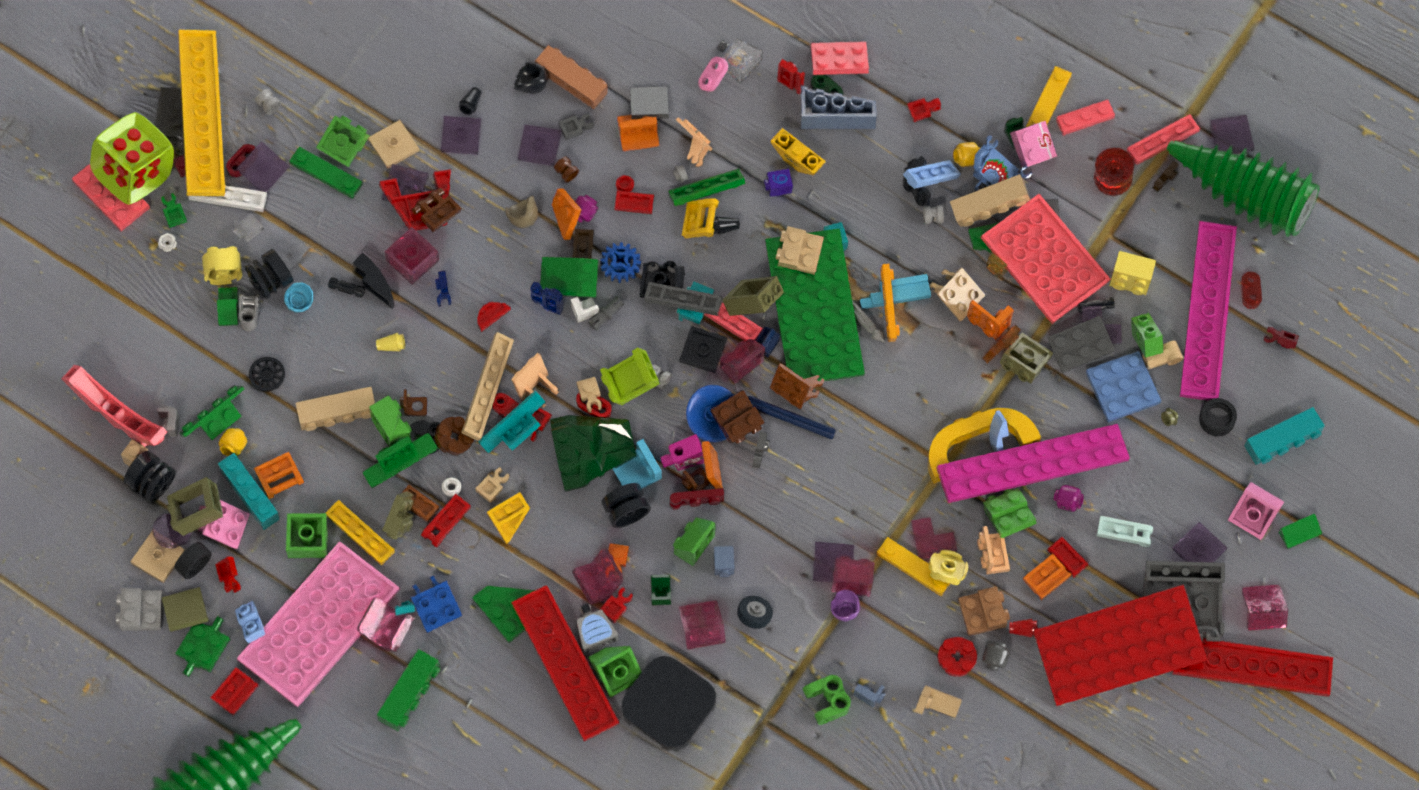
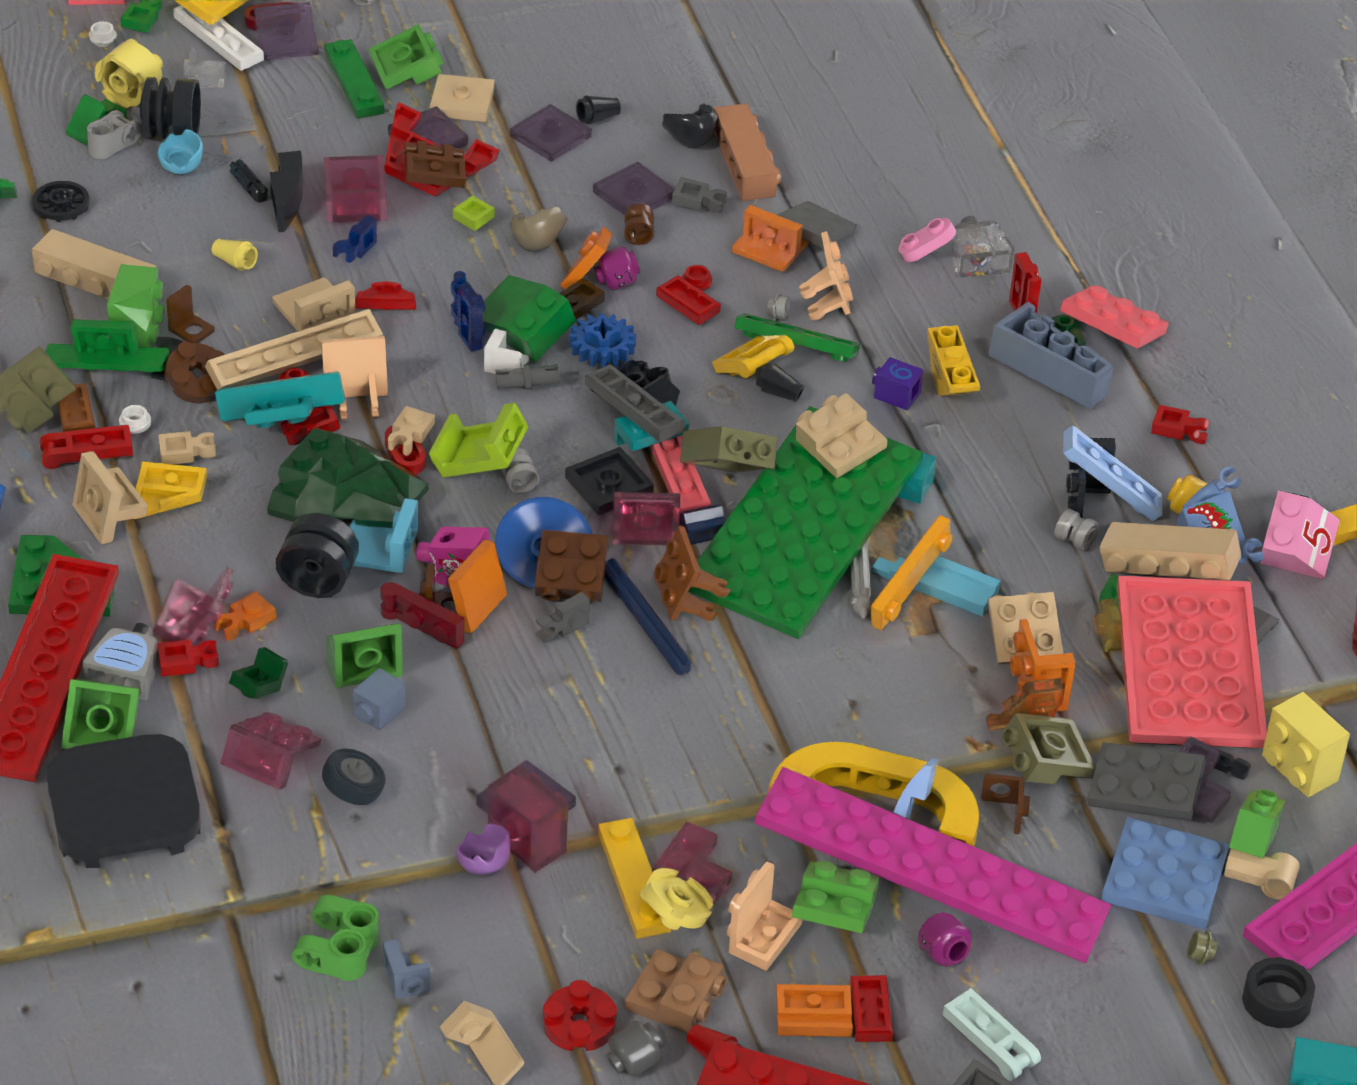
camera: 40 degrees right, 25 degrees down
none -> tan bracket [72,451,148,544]
none -> tan bracket [272,278,355,331]
none -> lime plate [453,195,495,231]
none -> reddish brown bracket [981,773,1030,834]

